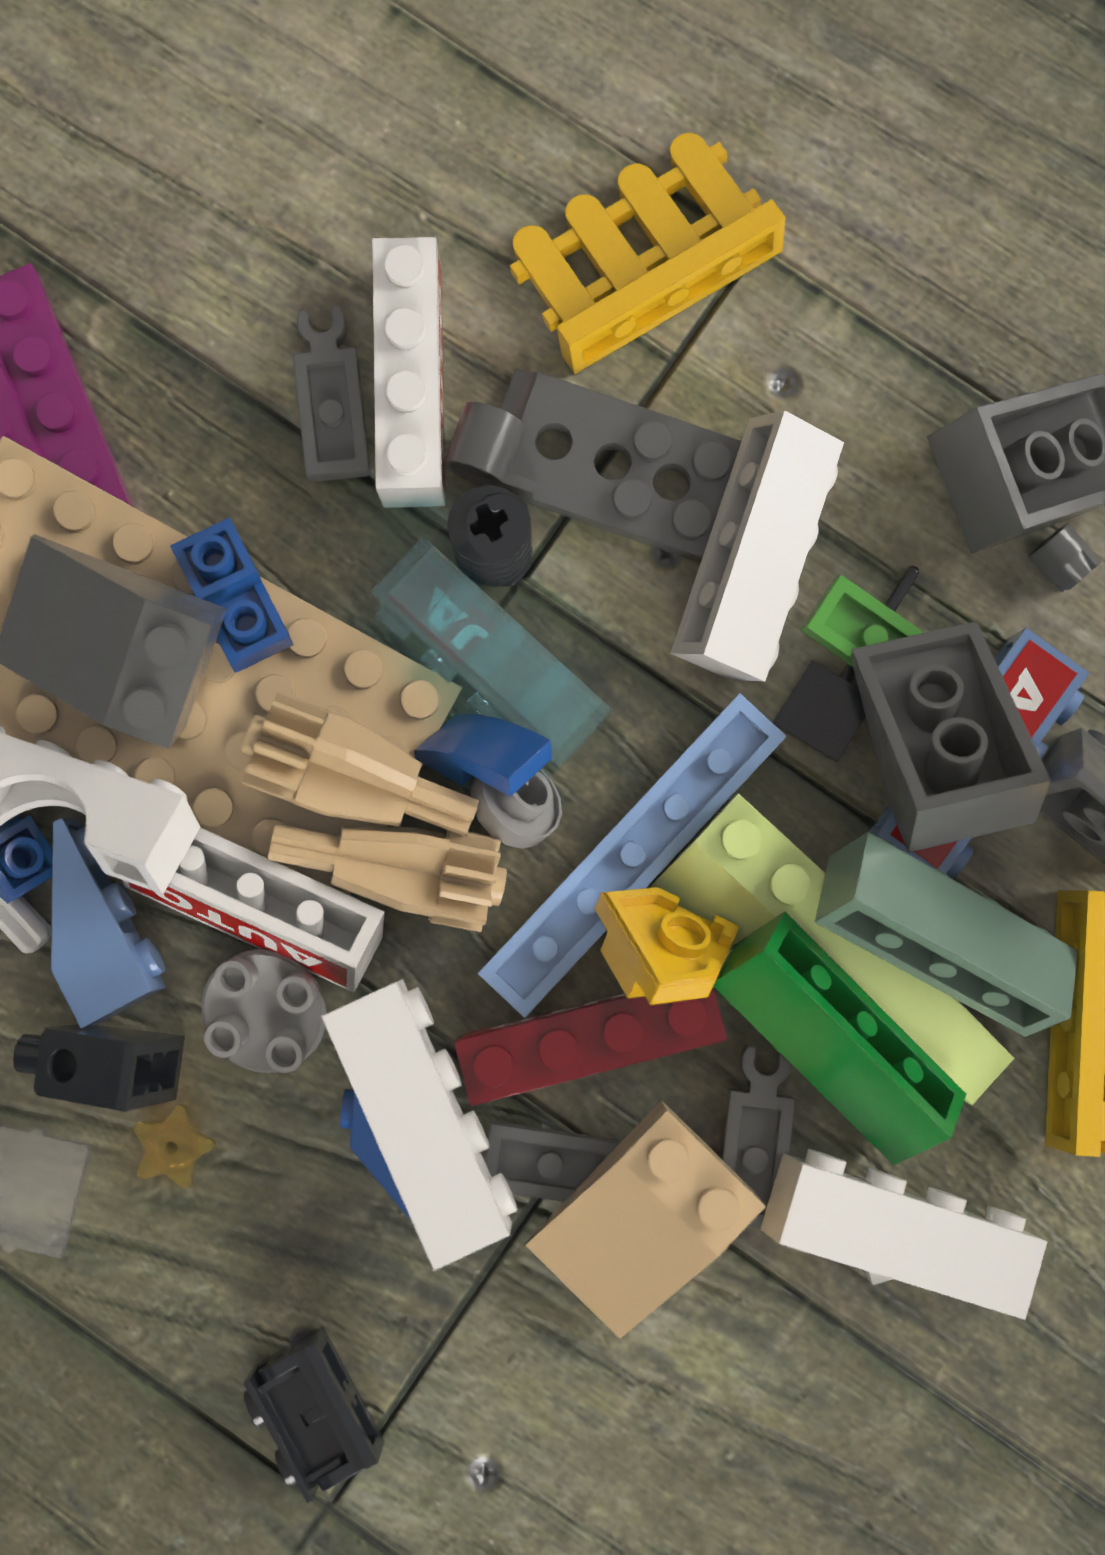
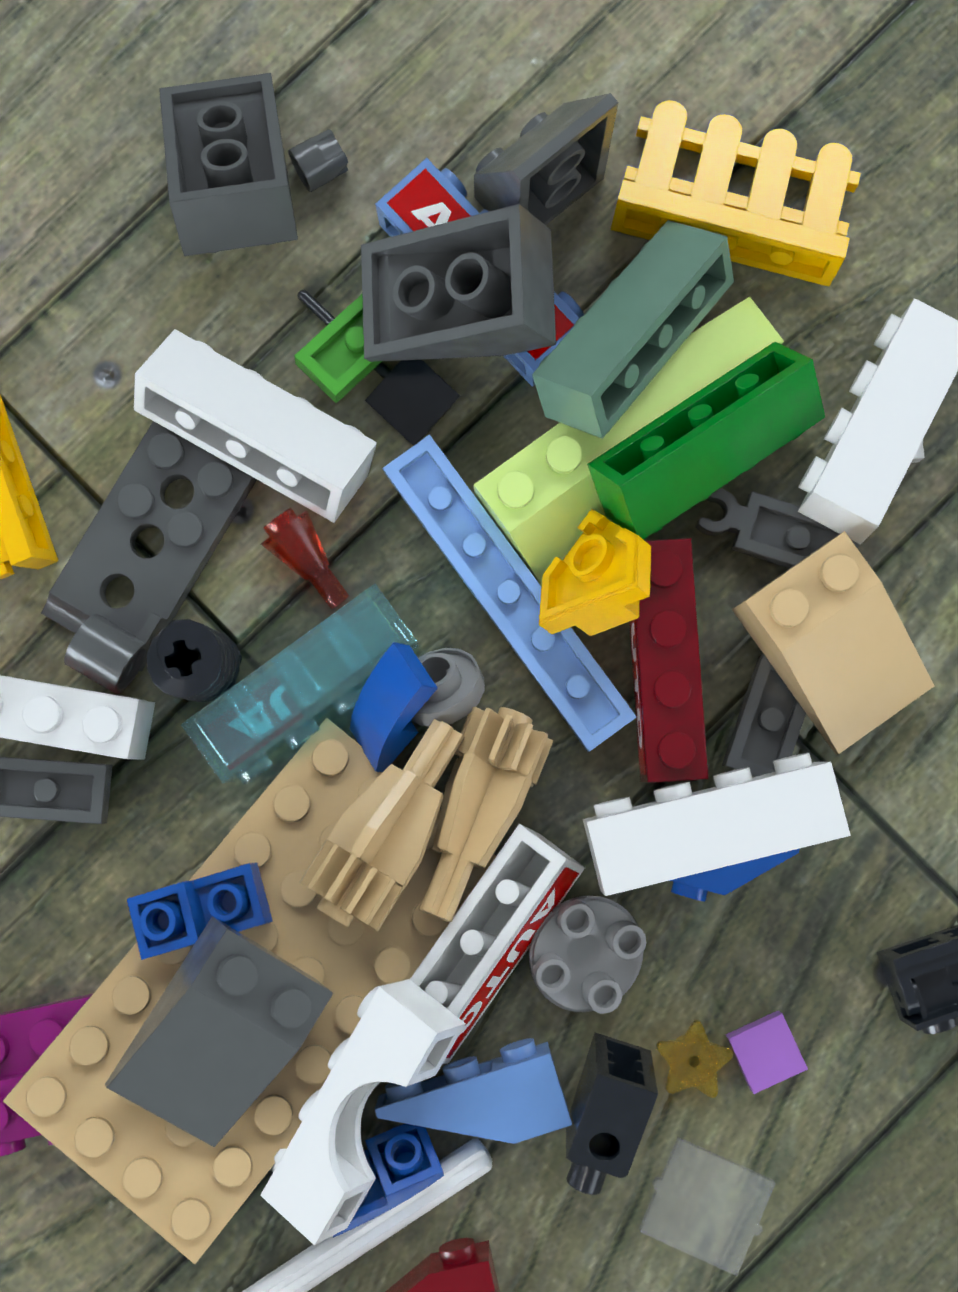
camera: 75 degrees left, 0 degrees up
none -> clear red cone [260,507,350,610]
none -> medium lavender tile [725,1010,808,1094]

